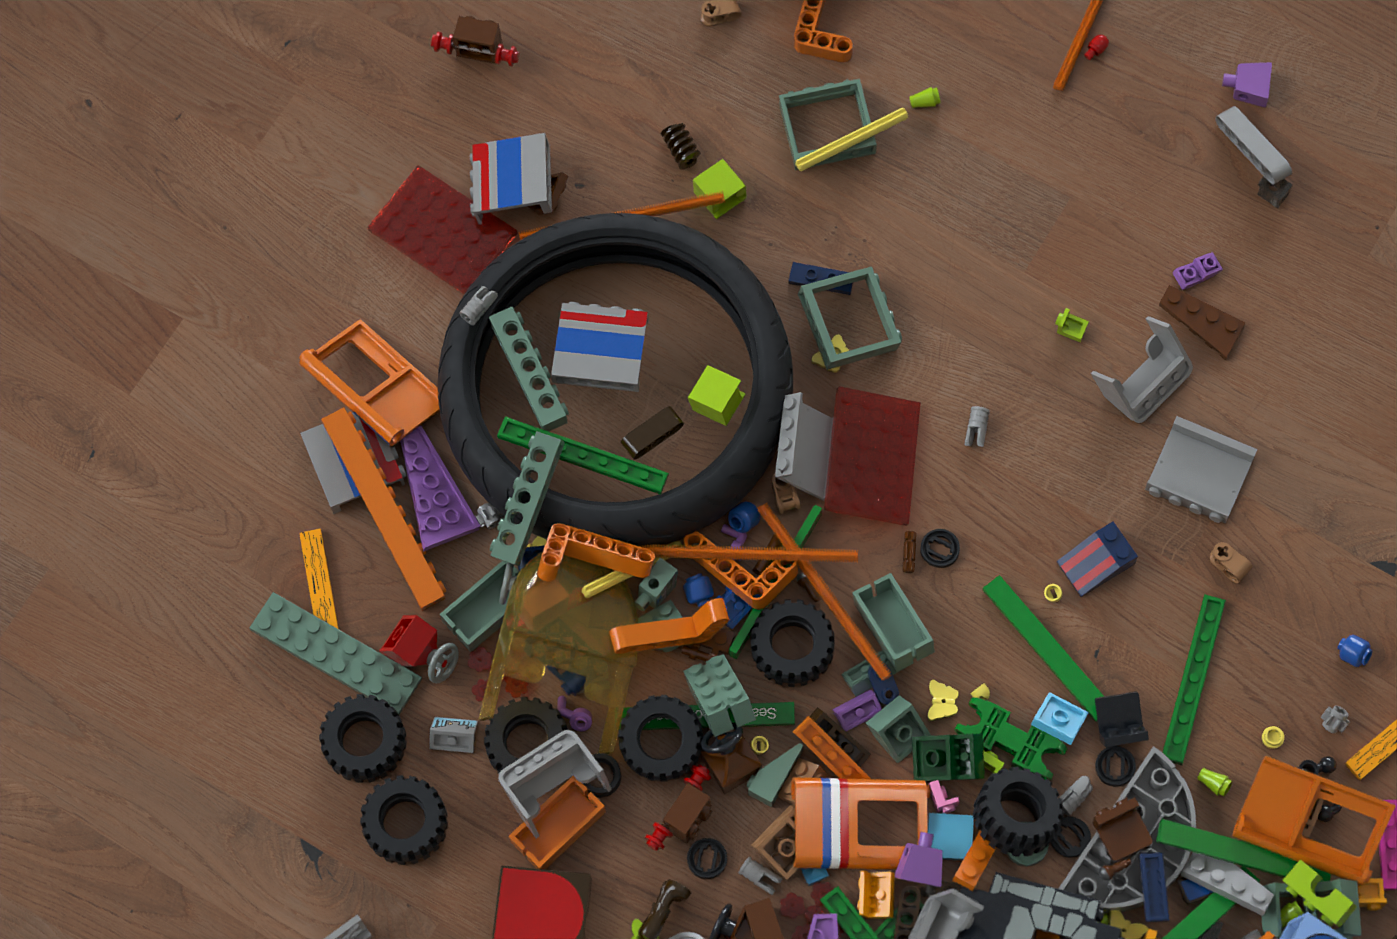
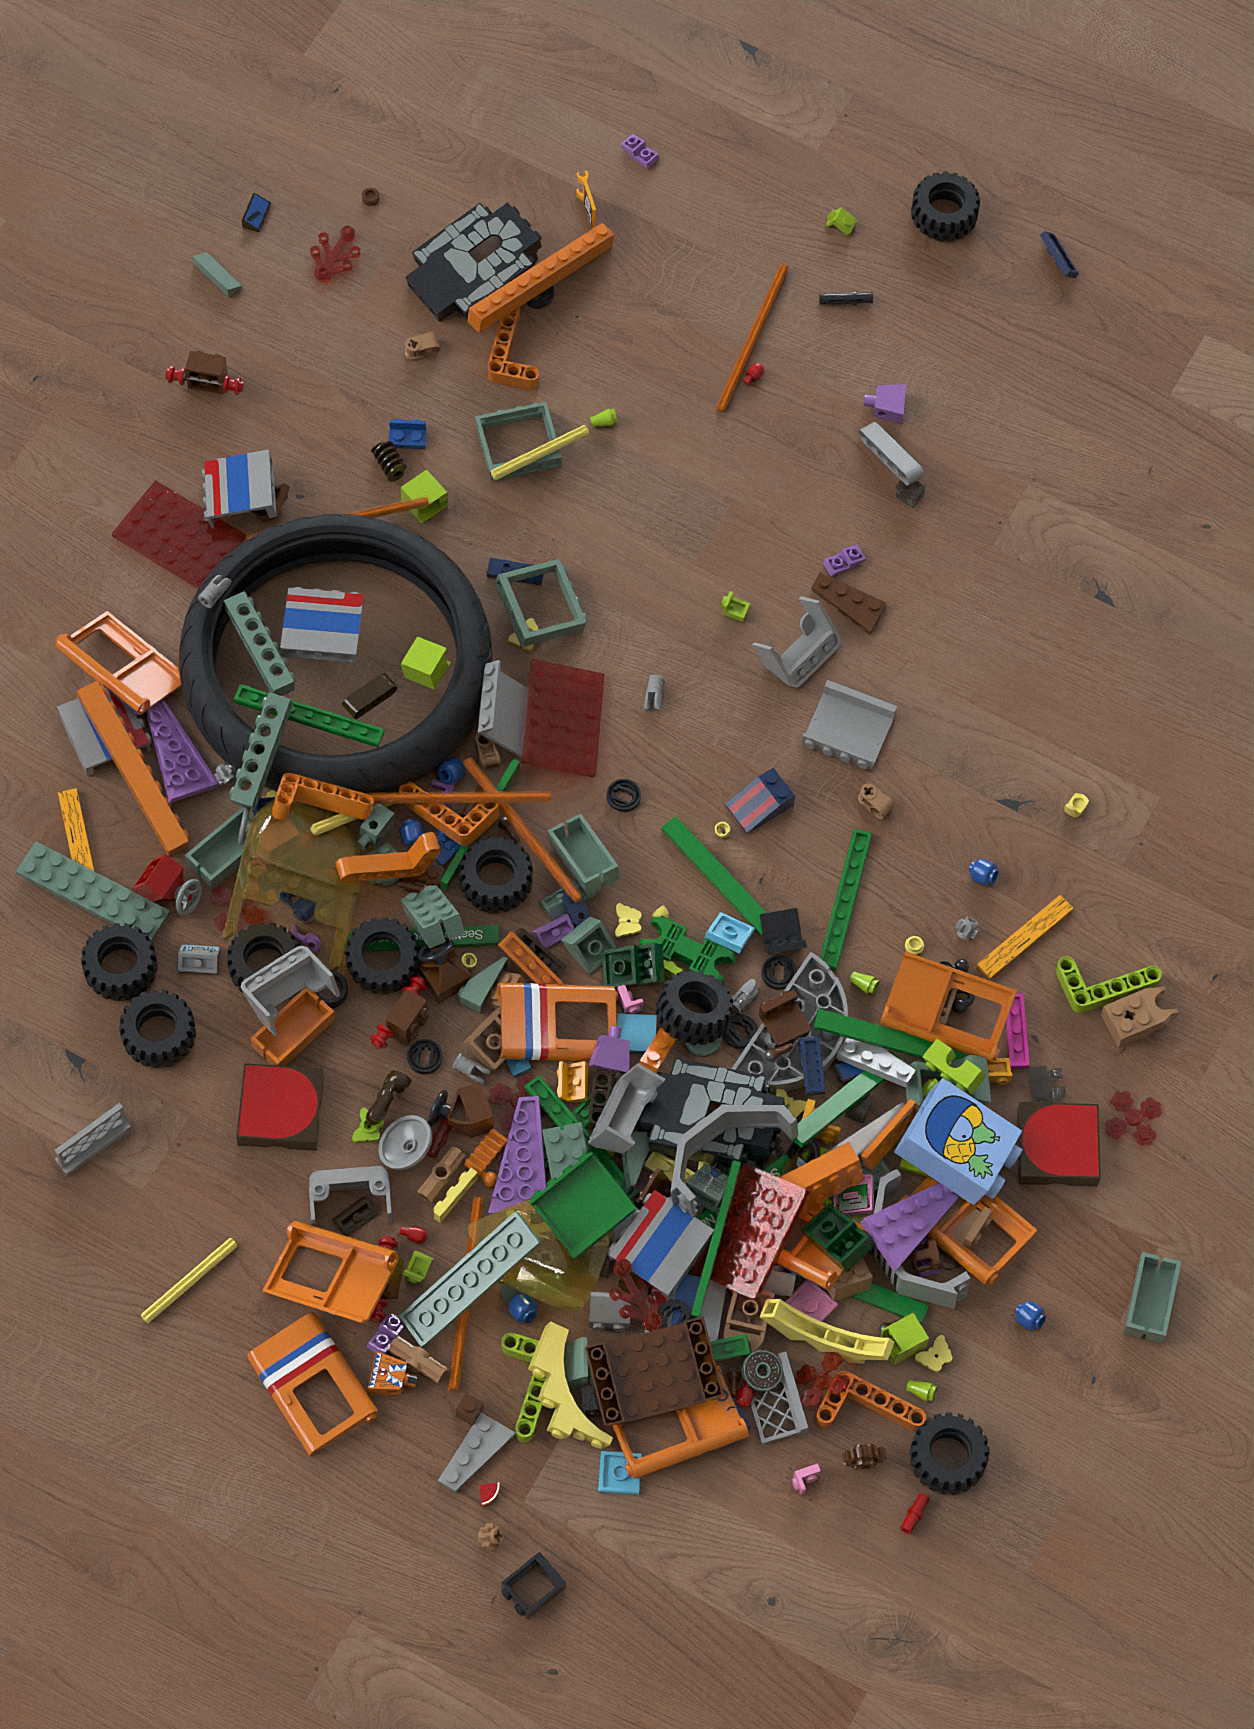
camera: 10 degrees left, 5 degrees down
reddish brown axle [903,531,917,573] -> none
none -> blue bracket [389,419,426,449]

